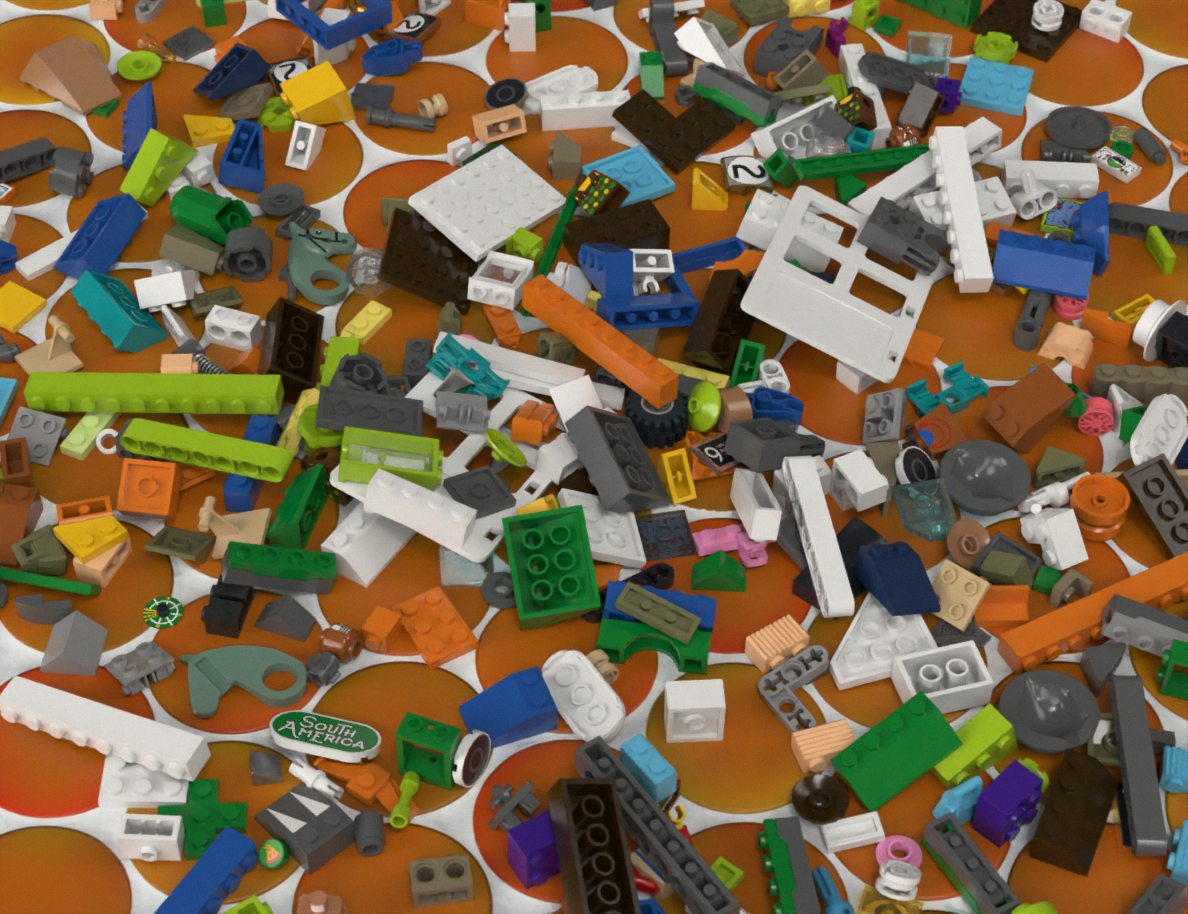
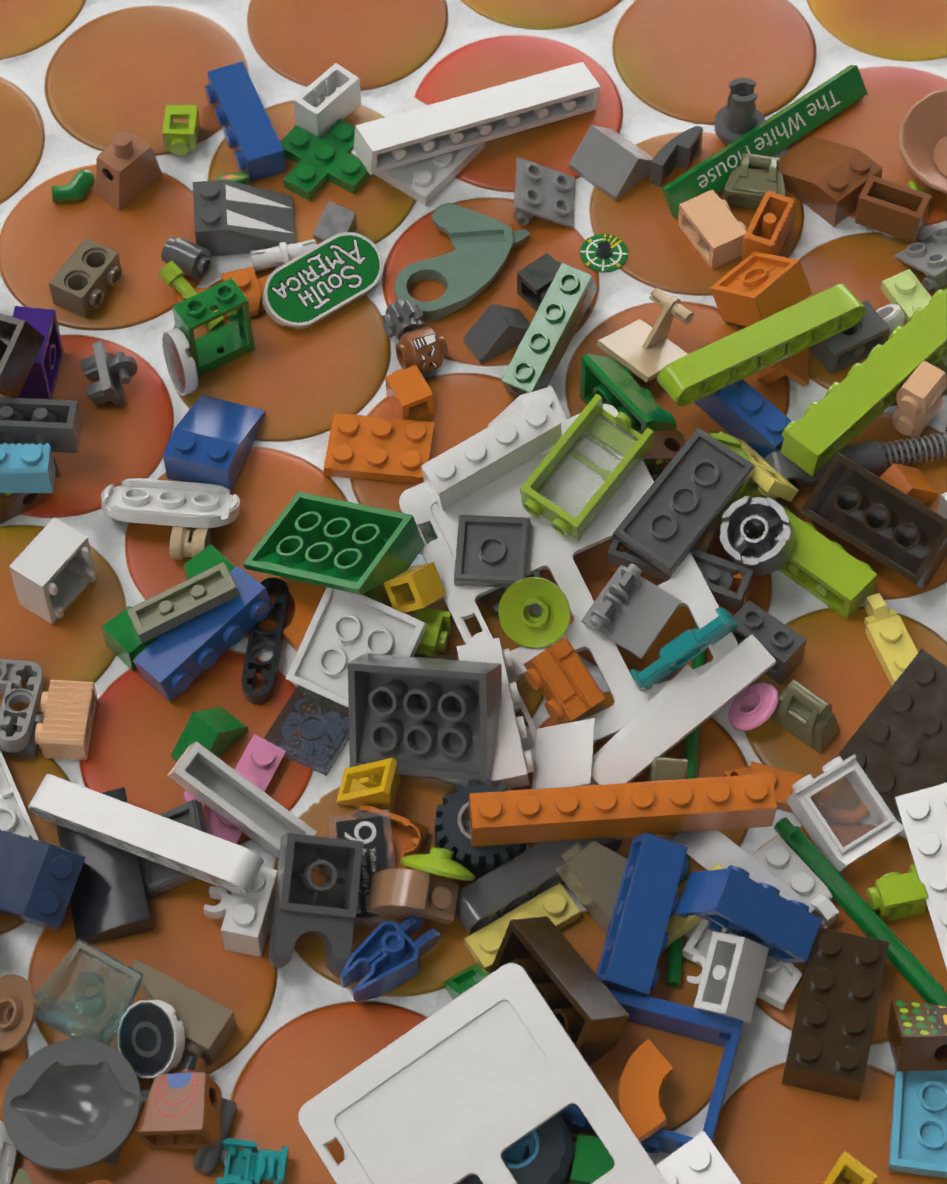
camera: 130 degrees right, 10 degrees up
yellow wing [53,515,129,565] -> none
olive slope [145,525,216,563] -> none
white beam [738,359,790,394] -> none
white brick [829,449,889,512] -> none
light grey slope [862,388,907,445] -> none

